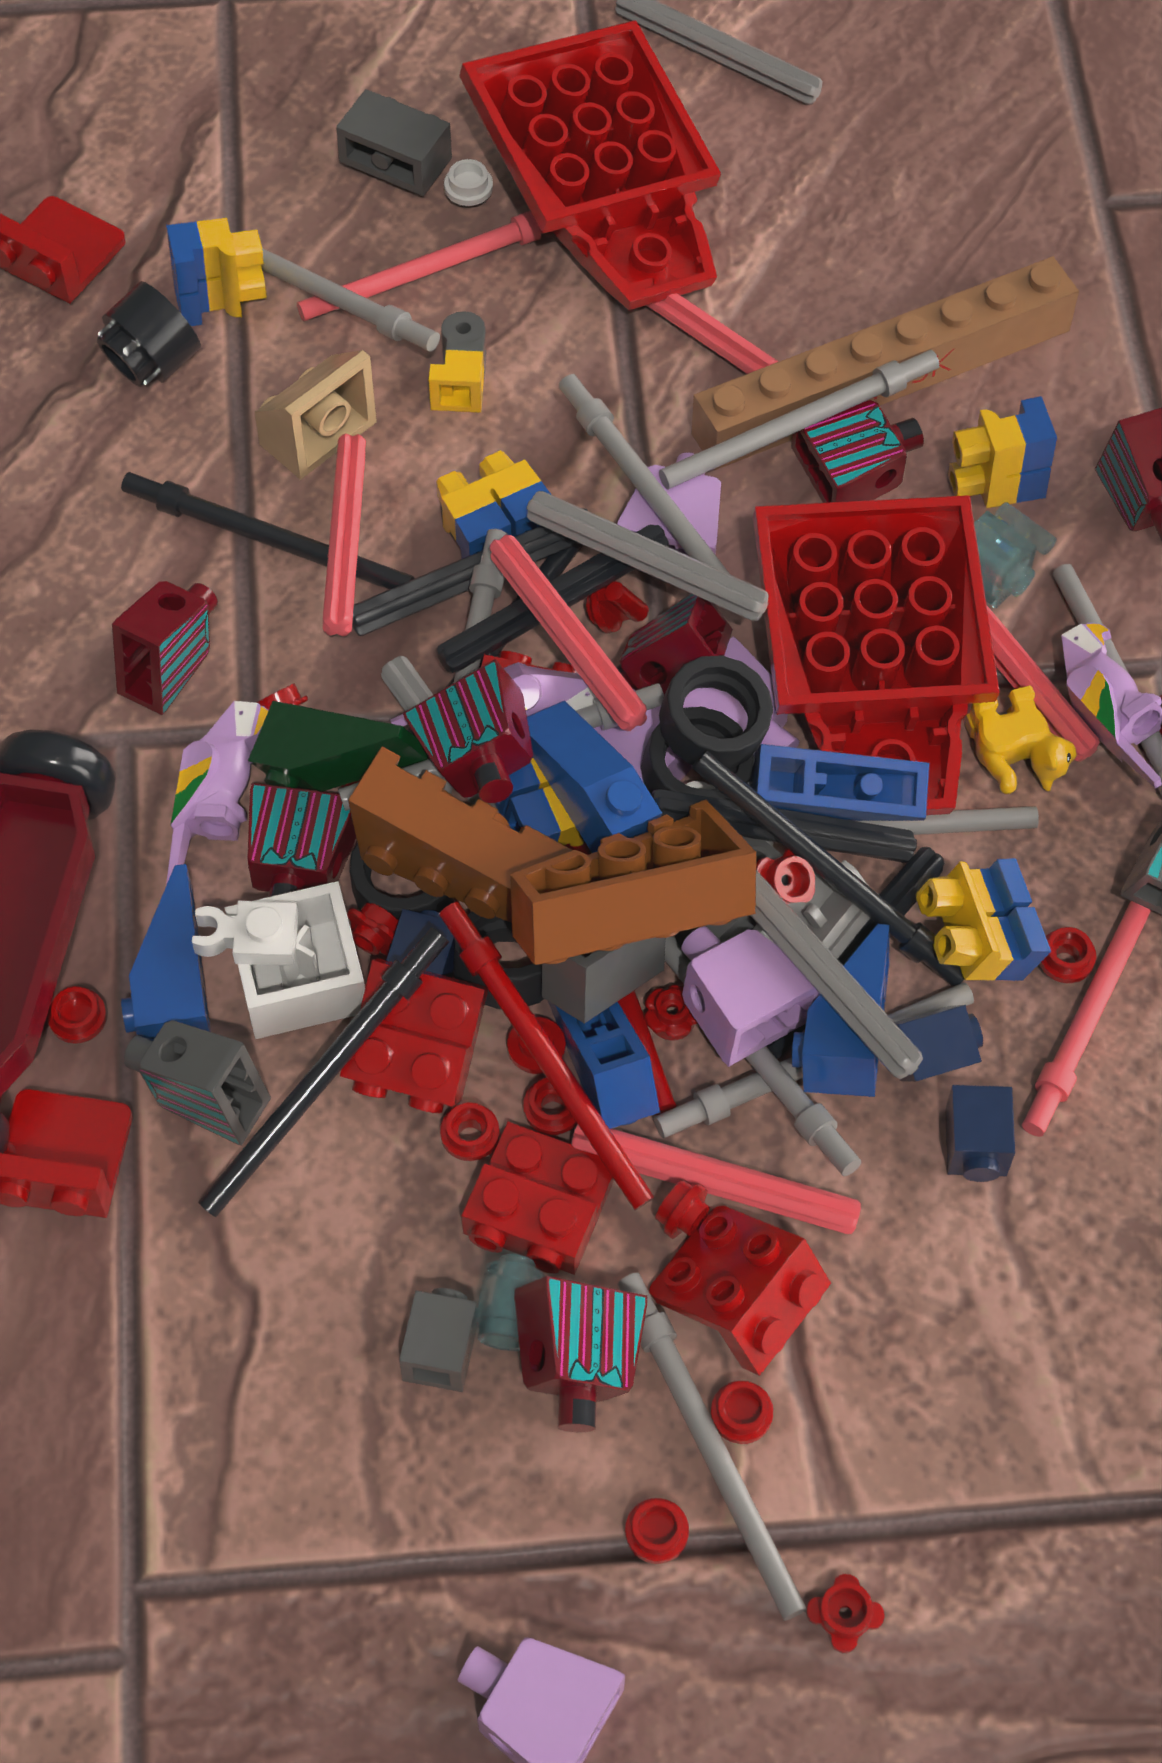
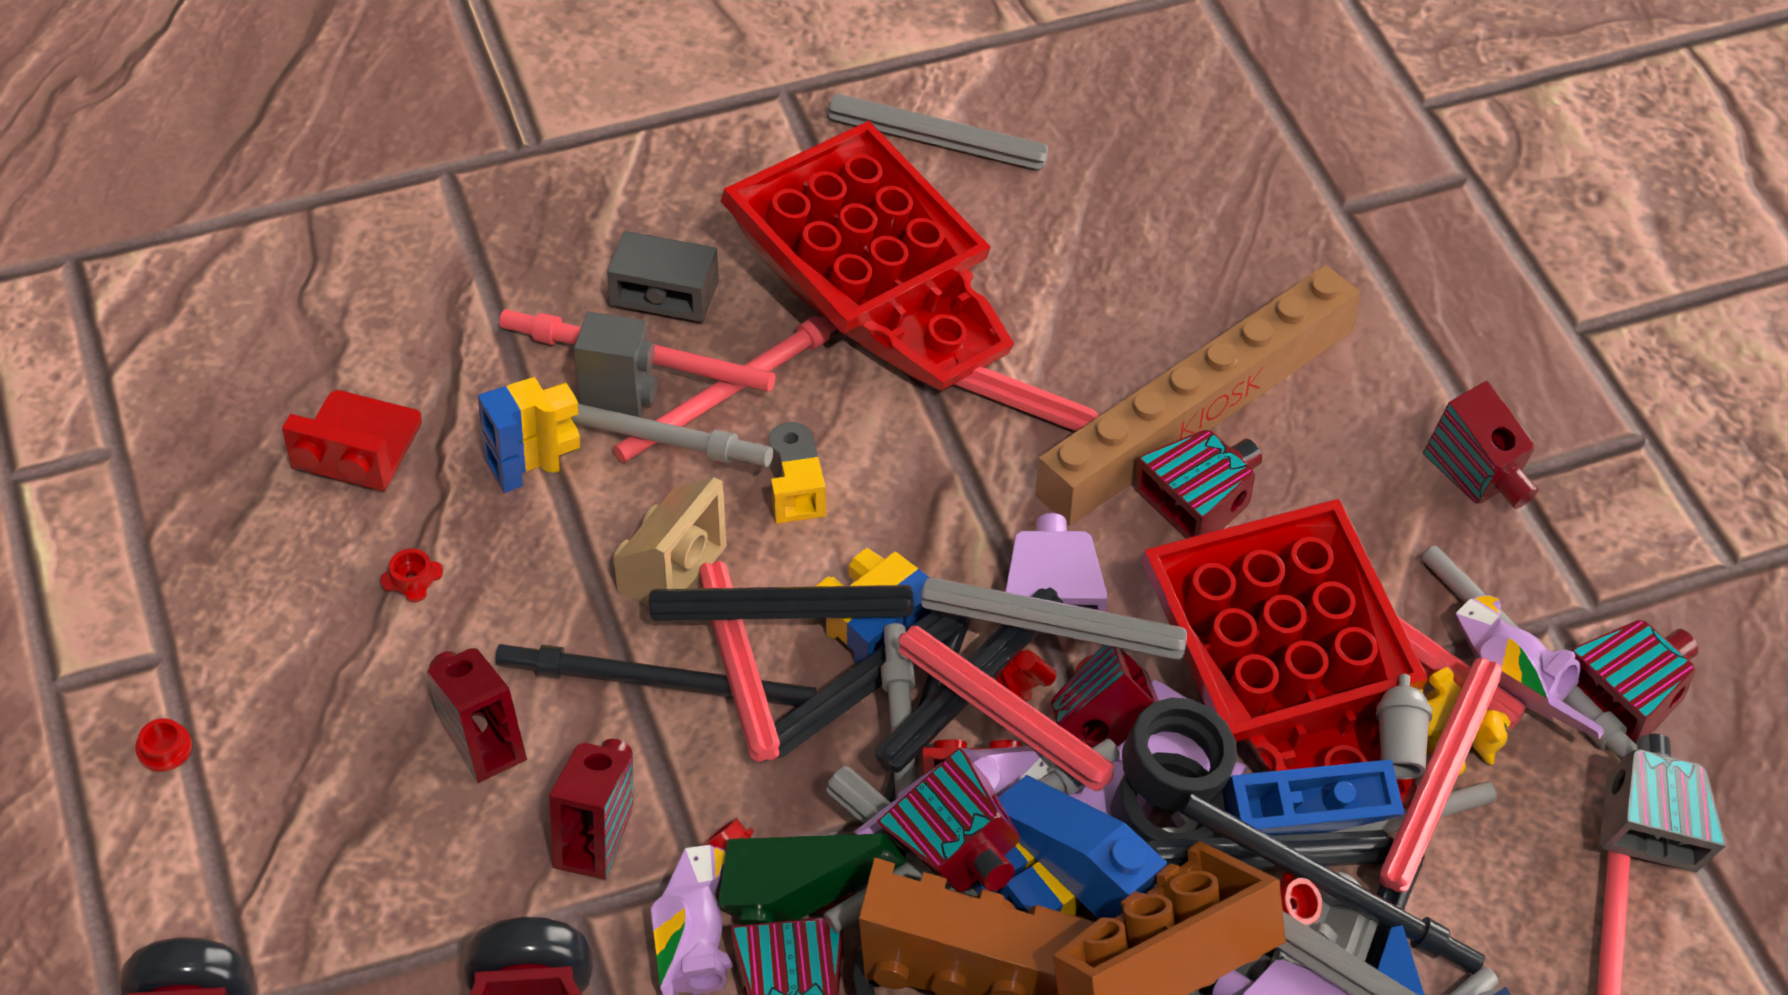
camera: 15 degrees left, 10 degrees down
black piece [97,281,201,386] -> none
white plate [444,159,493,206] -> none
light grey bar [559,374,730,575] -> none
light grey bar [659,350,939,489] -> none
yellow hips [916,858,1051,981] -> none
yellow hips [948,396,1057,508] -> none
clear light blue brick [974,502,1057,609] -> none
red plate [1039,927,1097,983] -> none
none -> red plate [380,548,443,602]
none -> dark red torso [426,648,527,783]
none -> coral bar [499,309,776,392]
none -> dark grey brick [574,311,658,418]
none -> black axle [648,585,914,621]
none -> light grey piece [1376,674,1432,779]
none -> coral axle [1379,658,1502,893]

